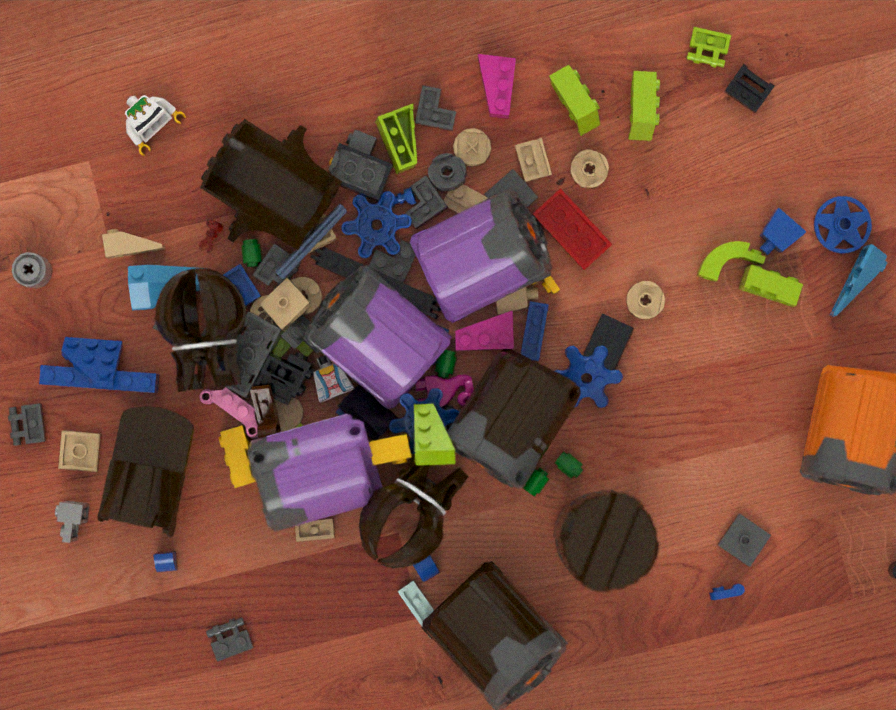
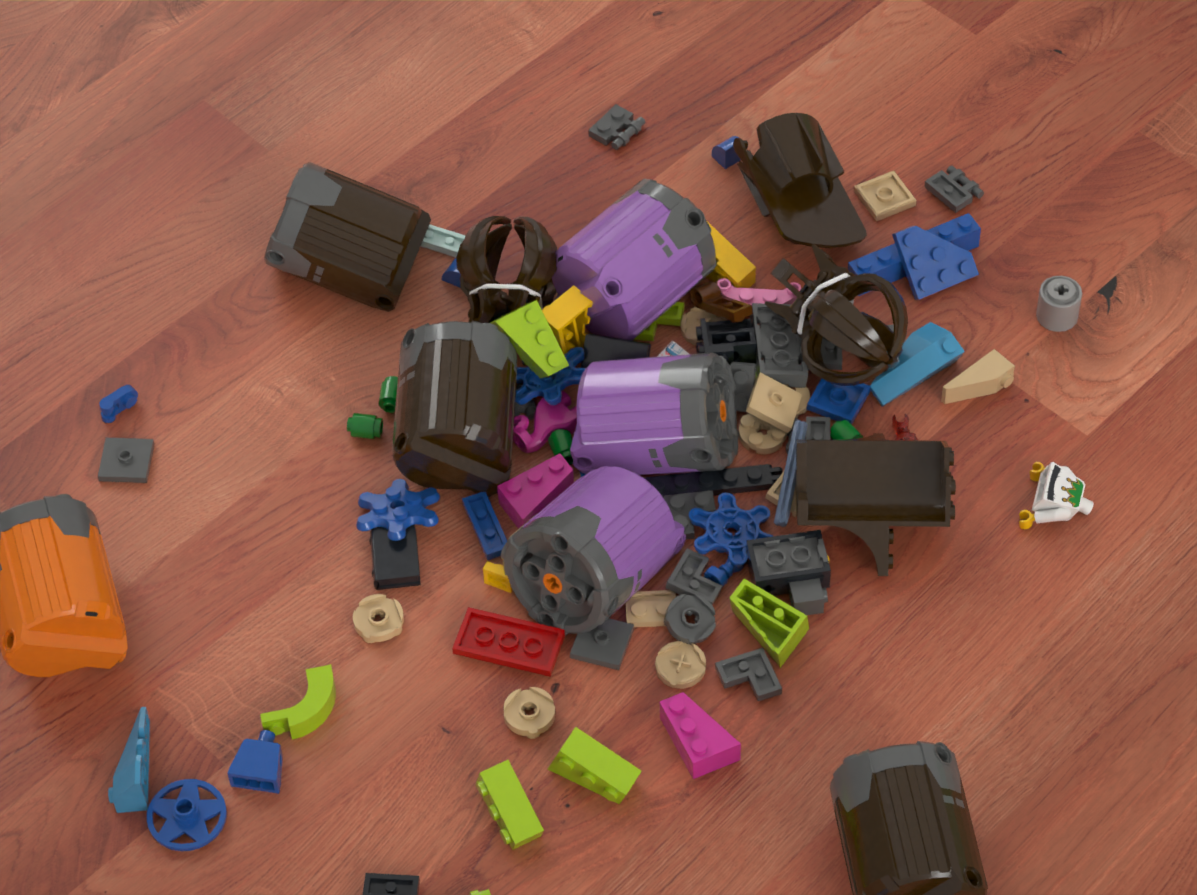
camera: 155 degrees right, 35 degrees down
light grey brick [55,501,90,543] -> none
tan plate [515,138,552,183] -> none
dark brown piece [553,490,660,593] -> none
lime wedge [739,264,803,307] -> none

